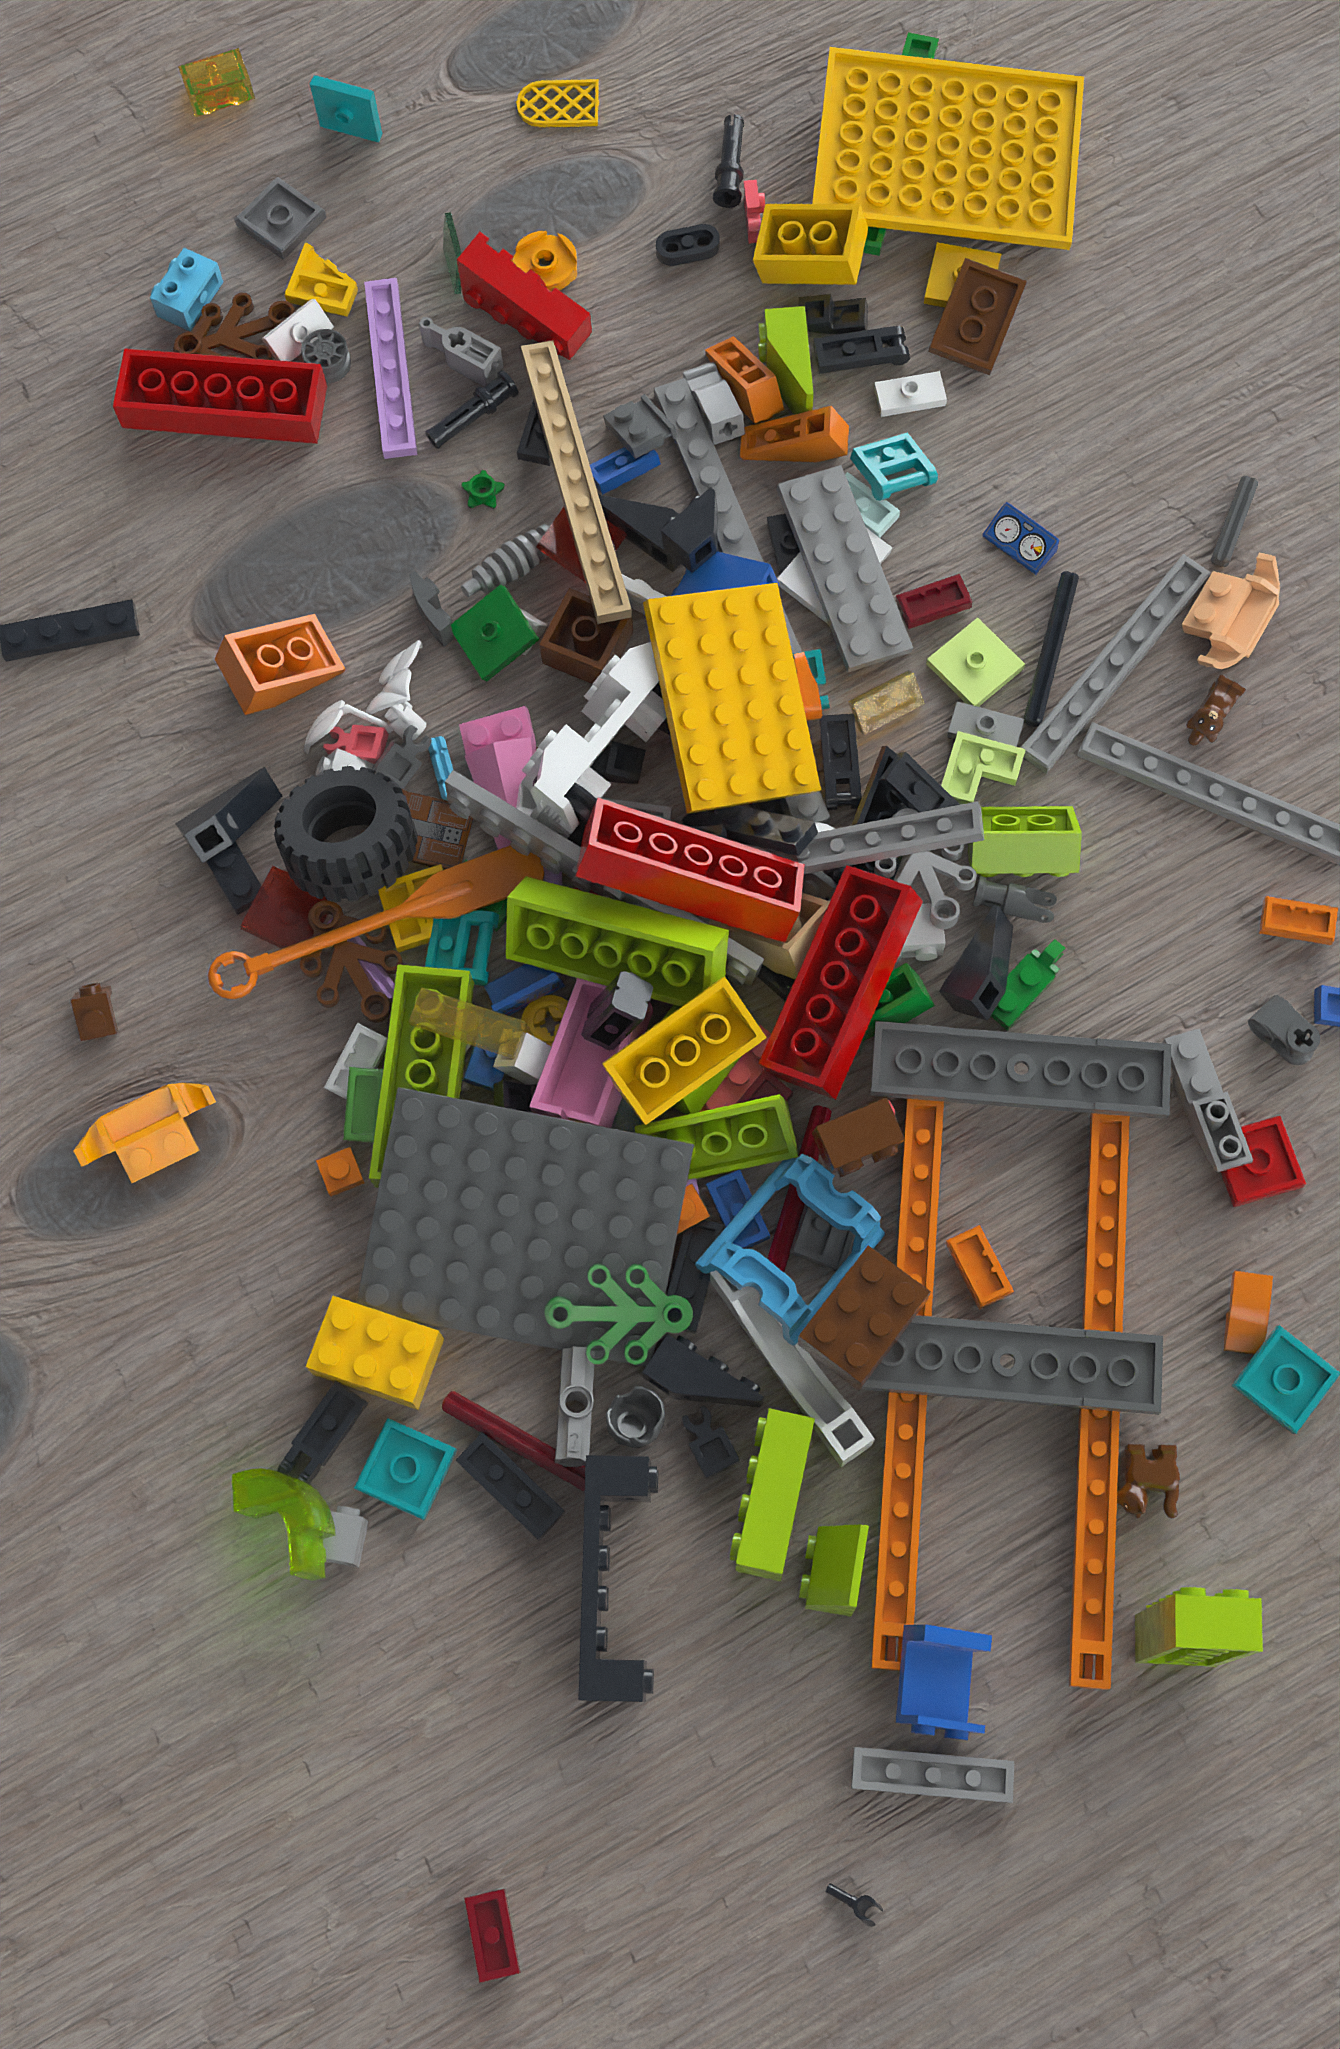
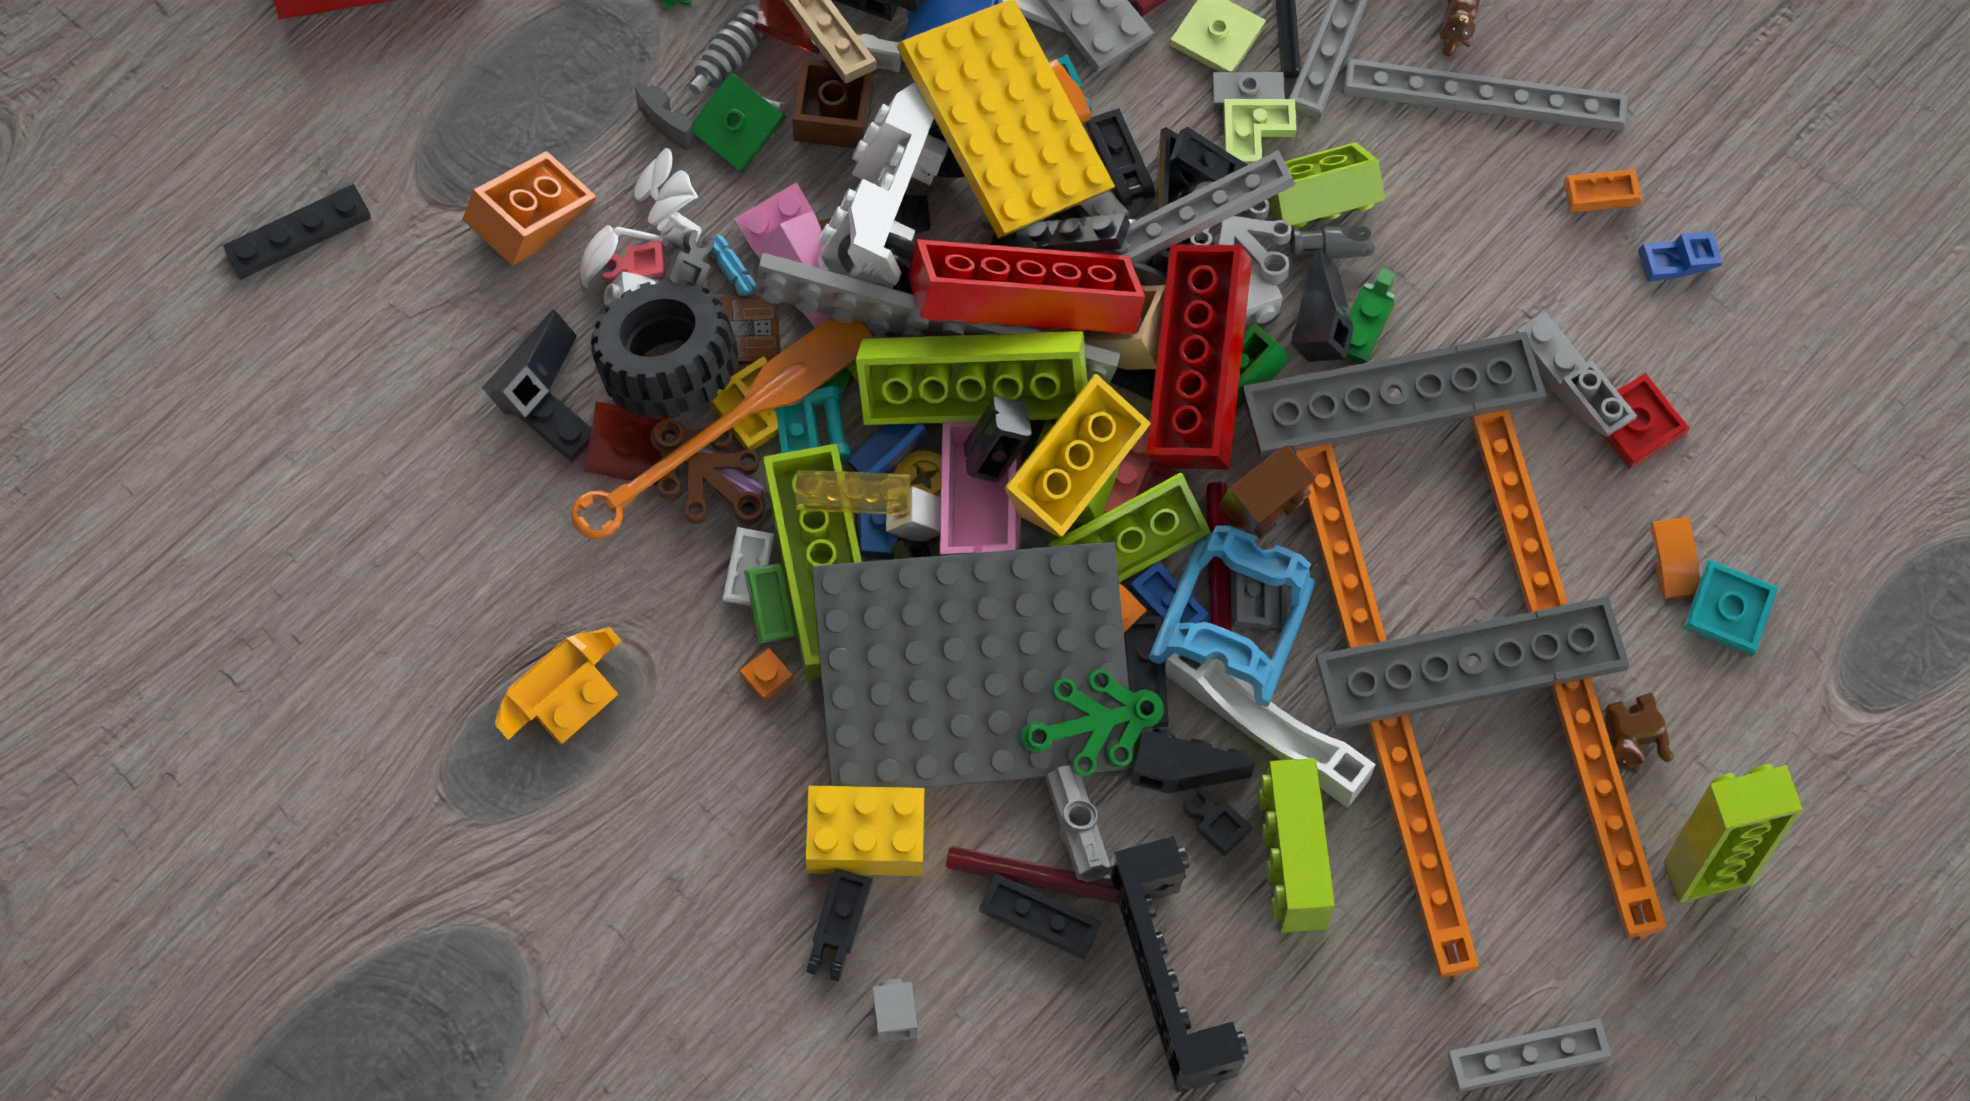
camera: 25 degrees left, 5 degrees down
reddish brown bracket [71,983,118,1041] -> none
clear neon green arch [232,1468,336,1581] -> none
teal plate [354,1418,457,1521] -> none
dark grey hair [606,1386,665,1448] -> none
reddish brown brick [797,1245,931,1391] -> none
lime slope [799,1524,869,1617] -> none
clear yellow plate [848,670,925,735] -> none
blue panel [896,1624,992,1740] -> none
orange plate [945,1225,1014,1310] -> none
dark grey piece [1248,995,1320,1065] -> none

